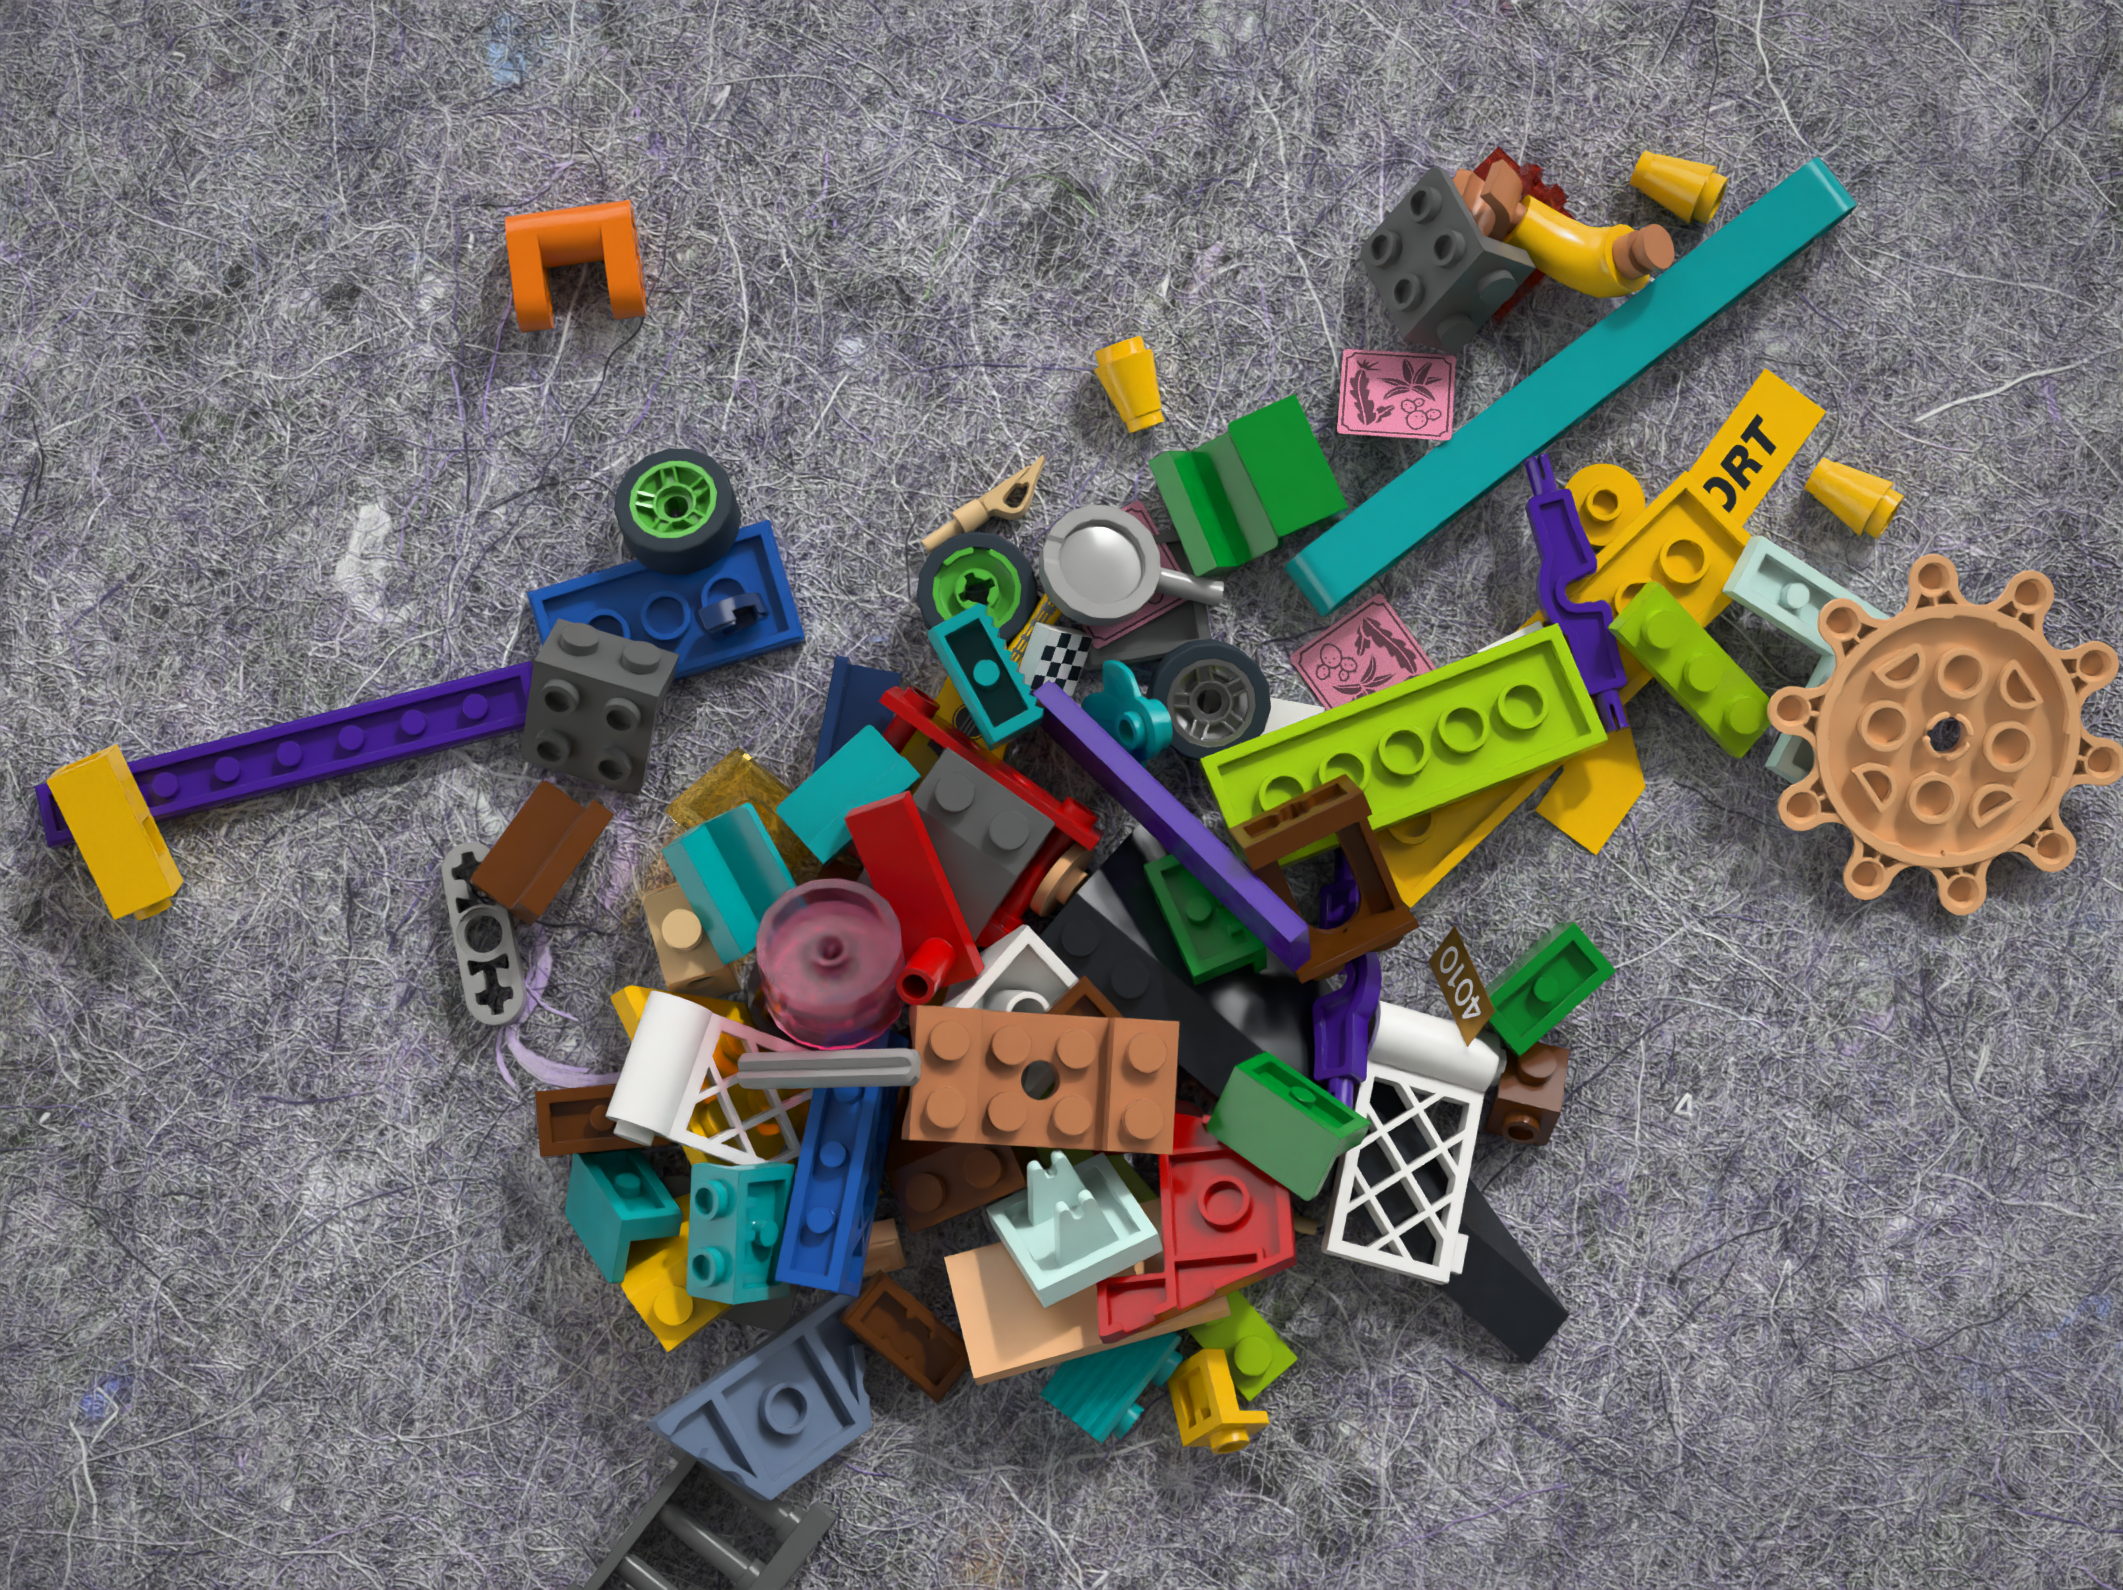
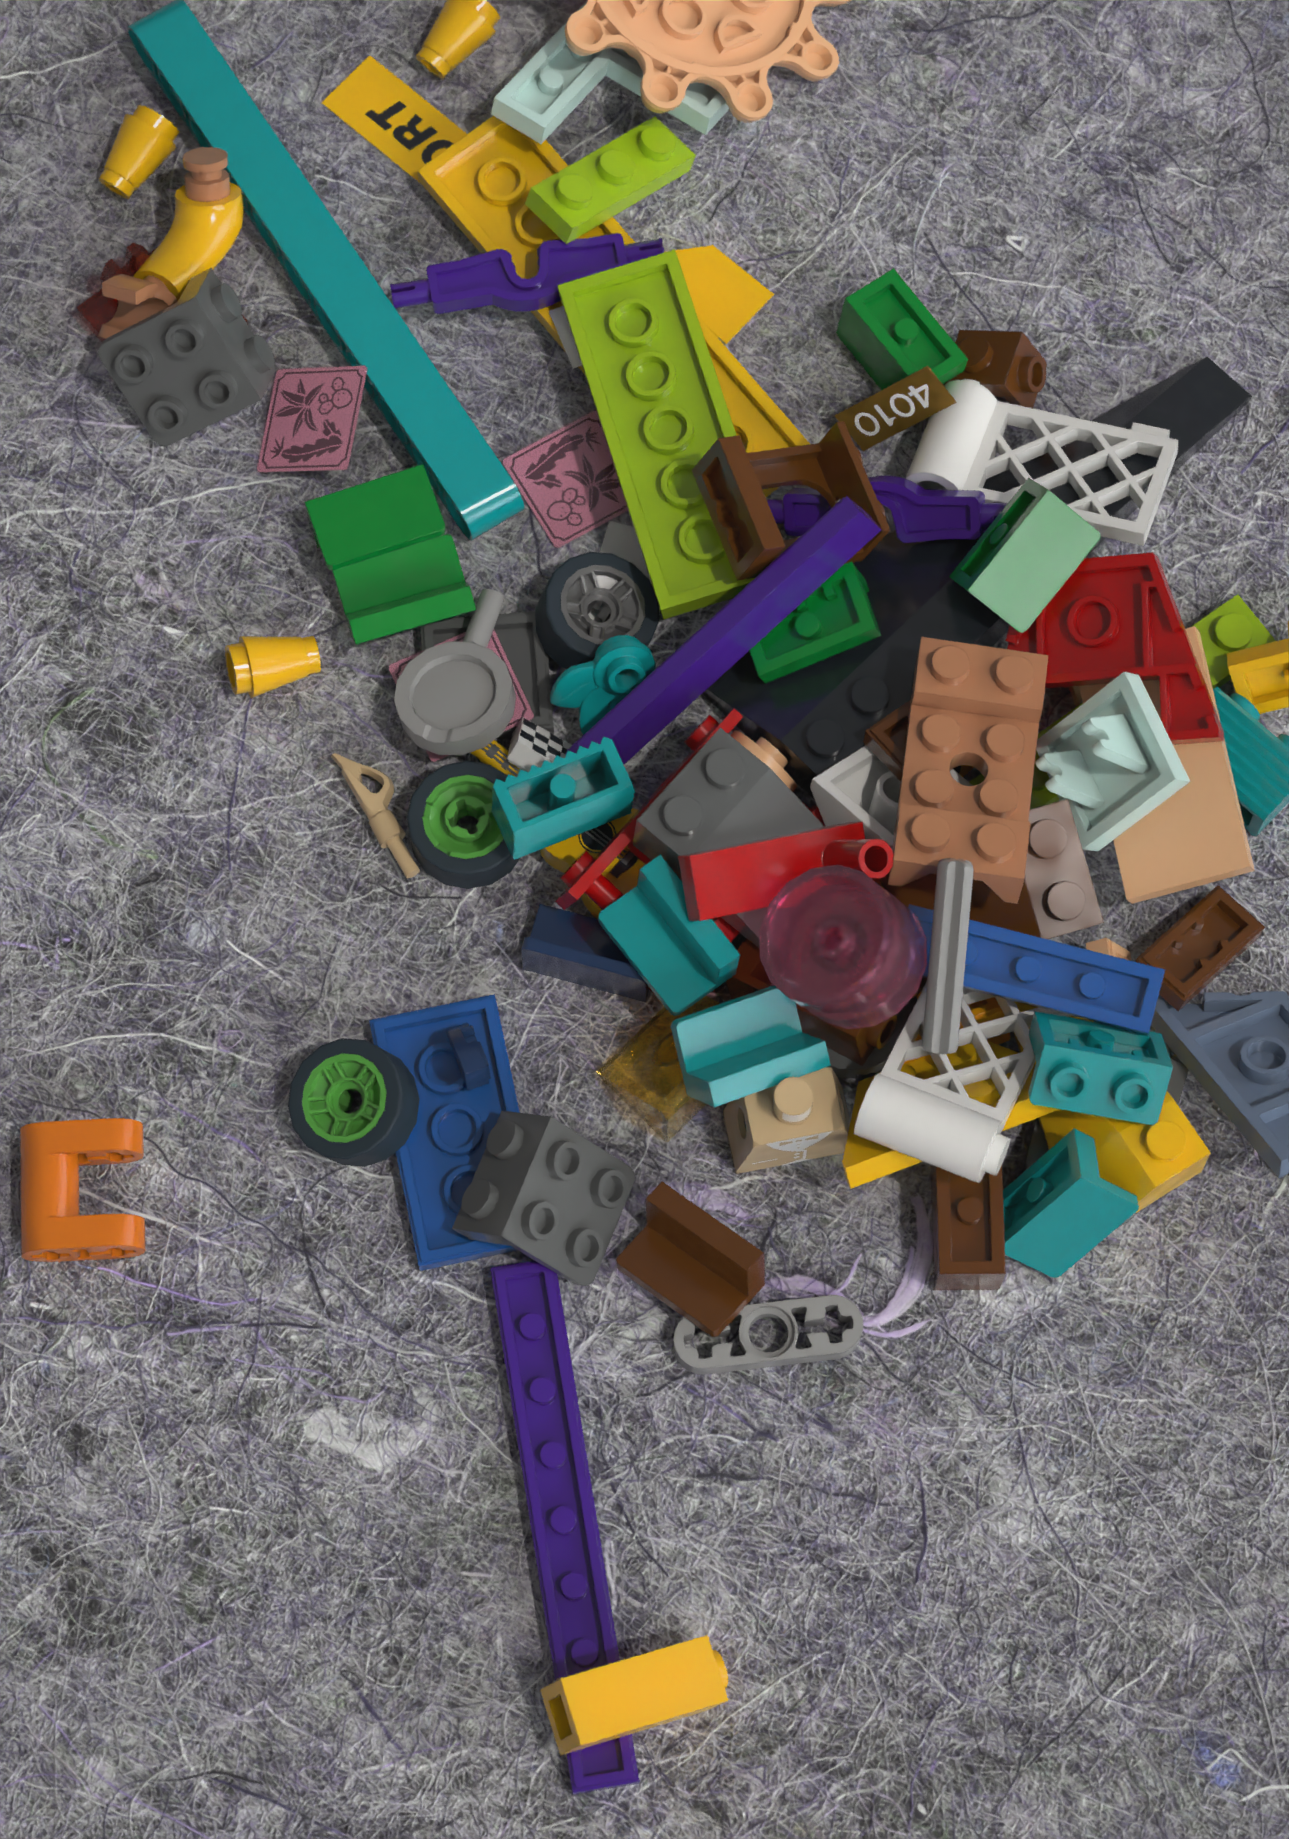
camera: 85 degrees left, 10 degrees down
yellow piece [1564,464,1645,548] -> none

